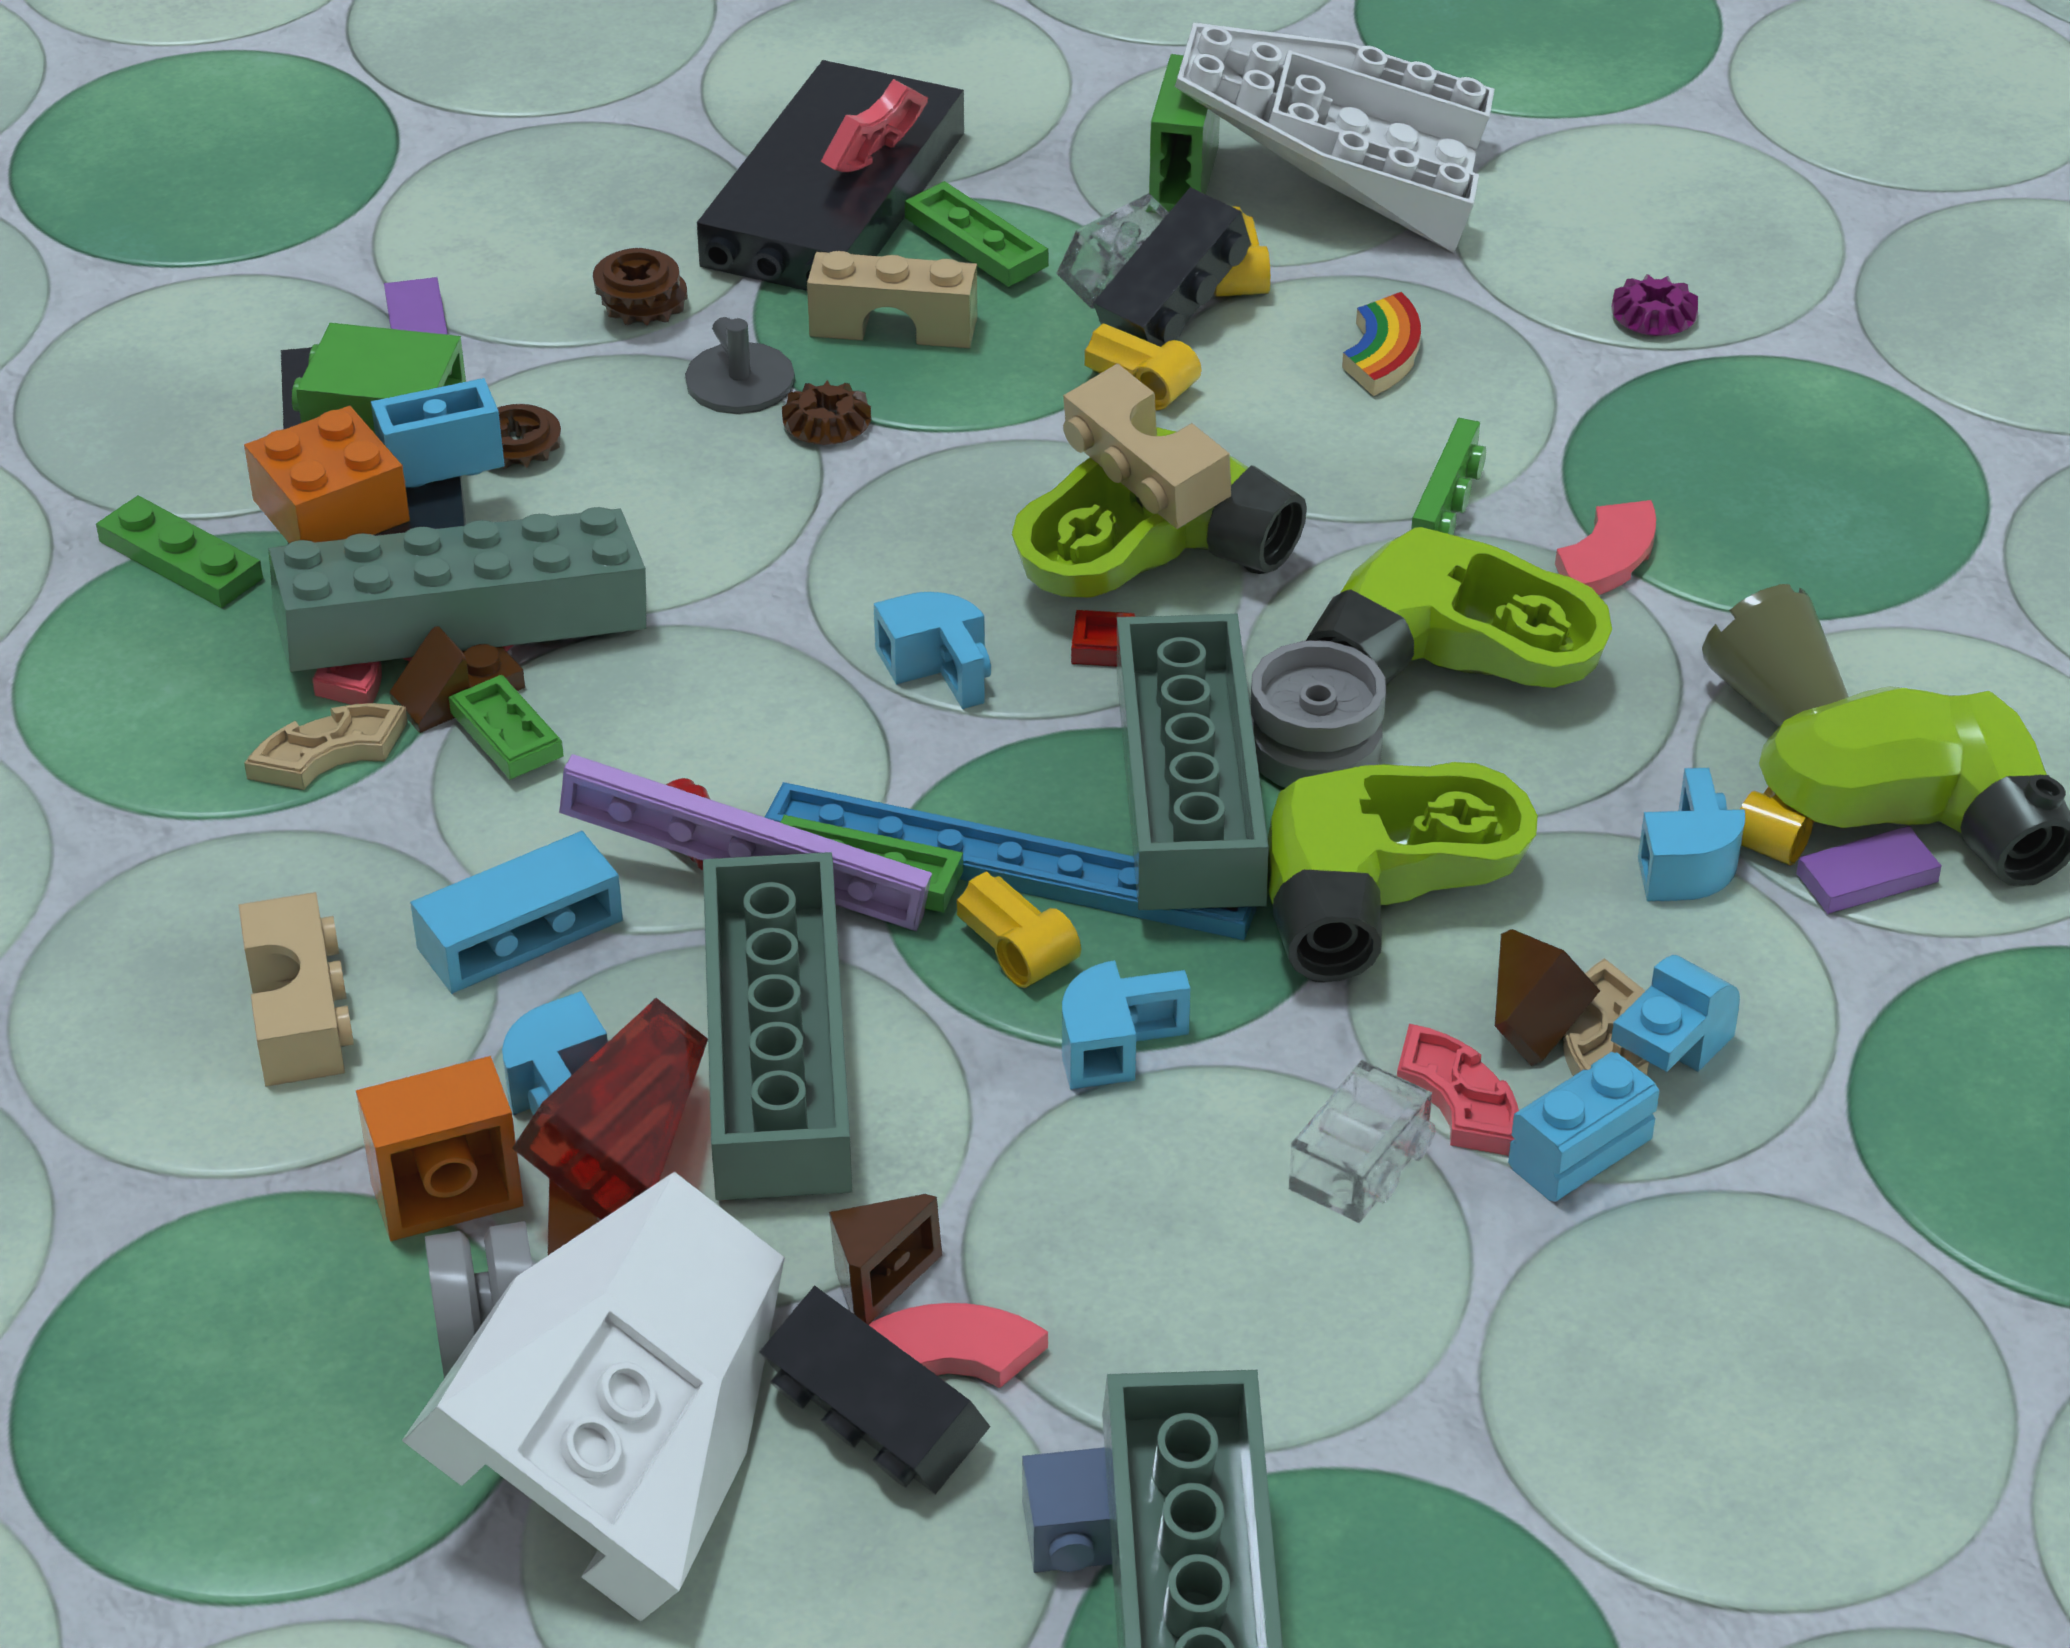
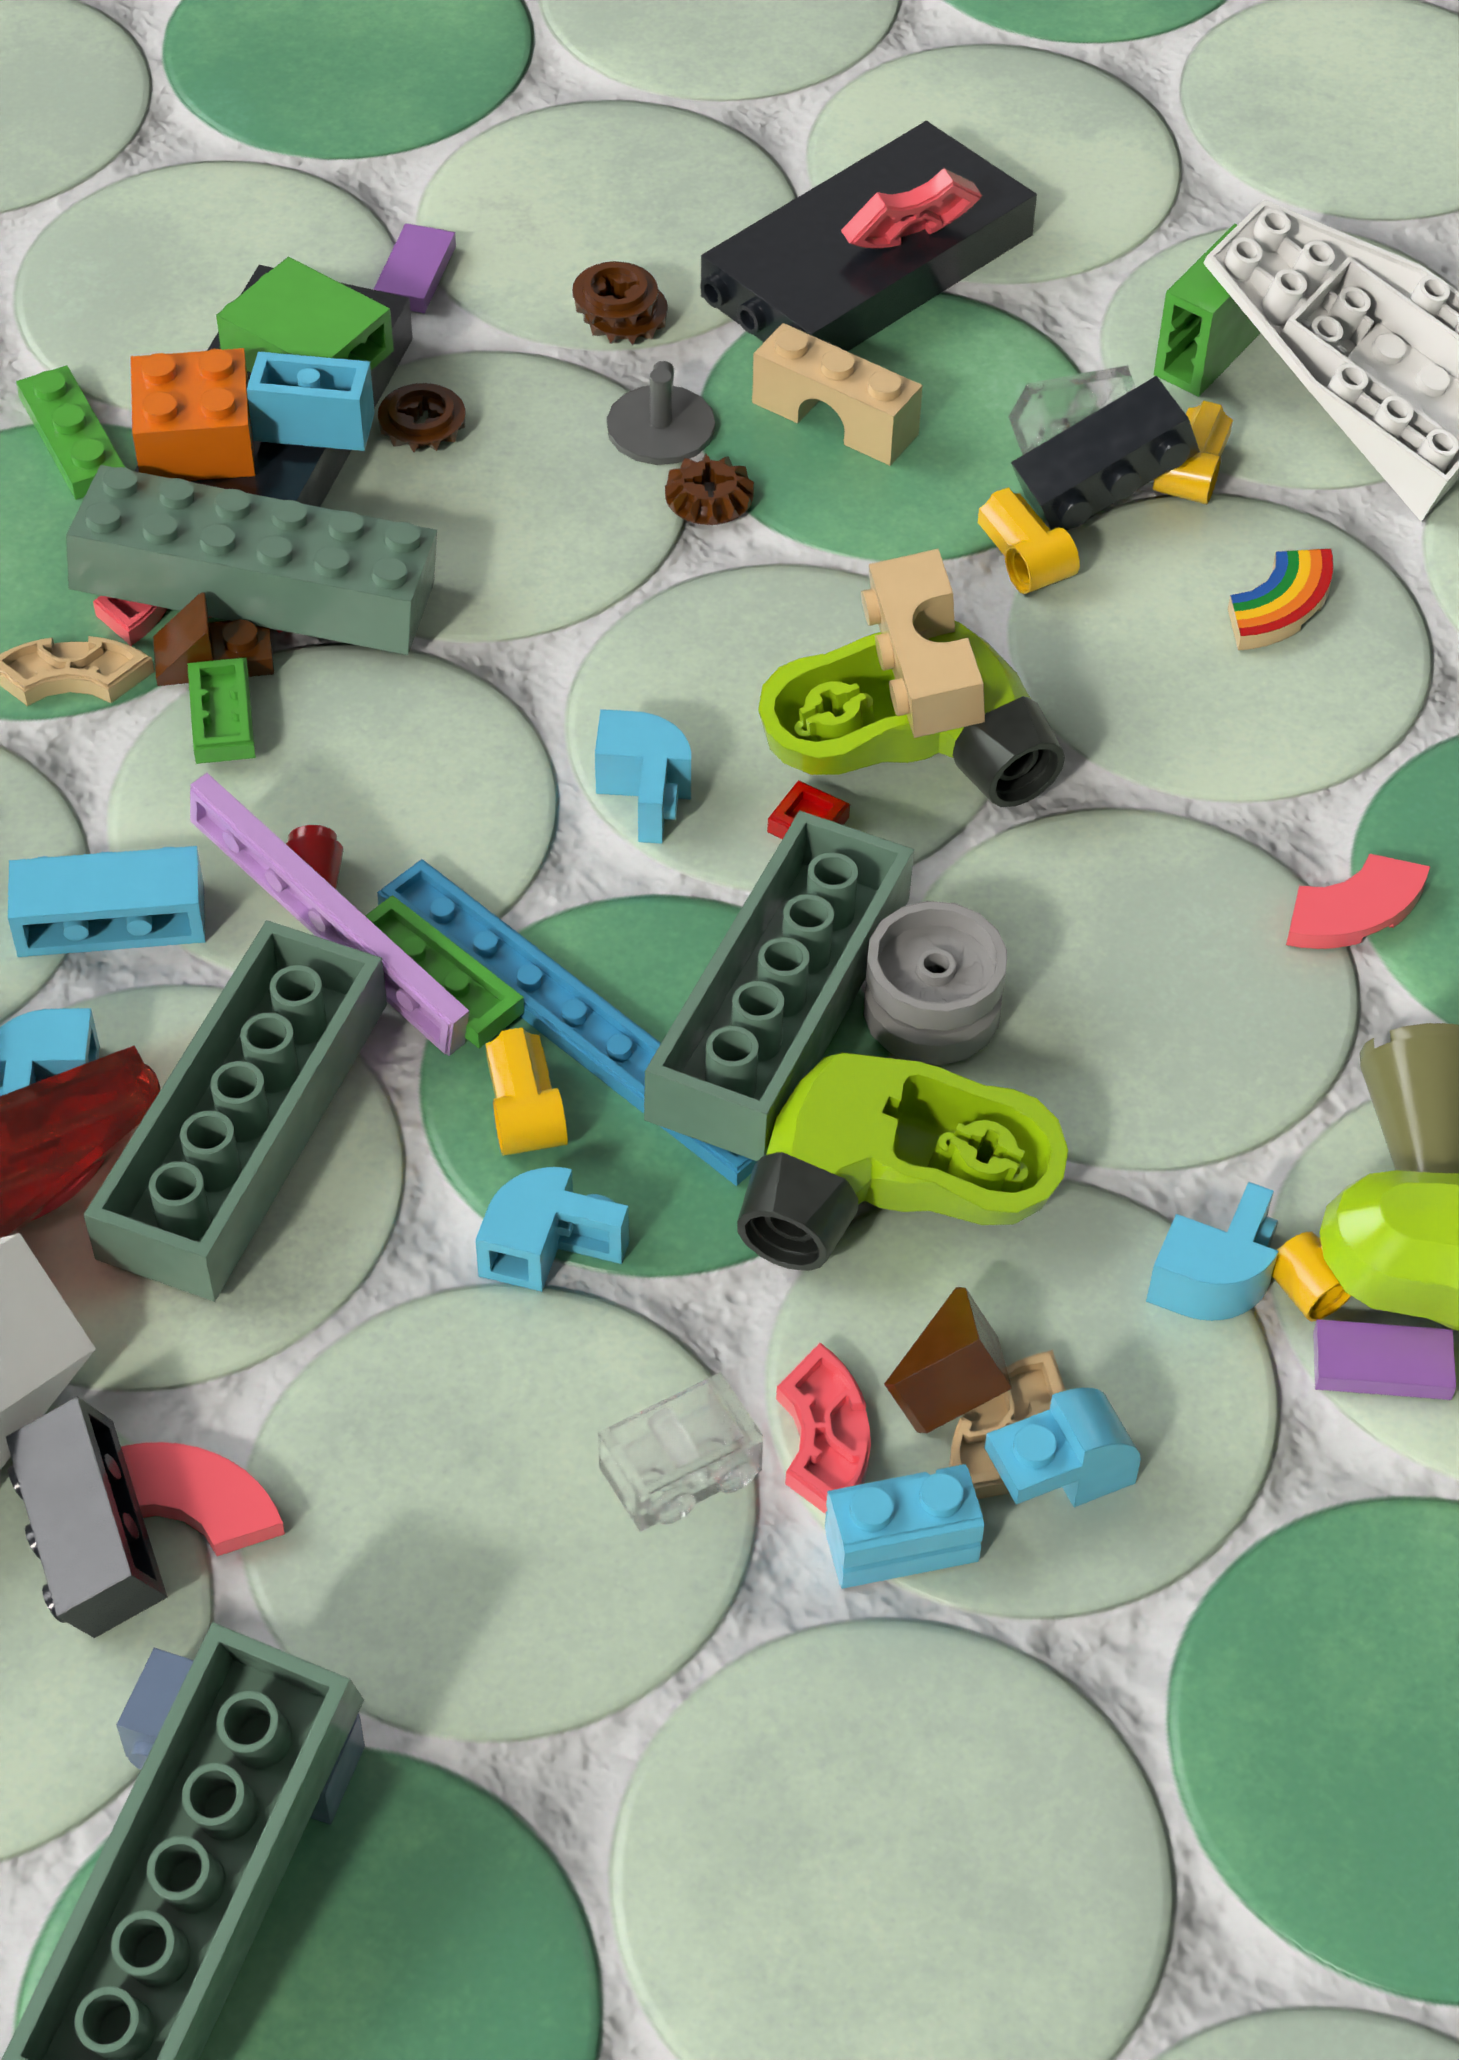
camera: 25 degrees right, 10 degrees up
reddish brown slope [829,1194,942,1325] -> none
bright green plate [905,181,1049,287] -> none
lime piece [1306,527,1612,688] -> none
bright green plate [1411,417,1486,535] -> none

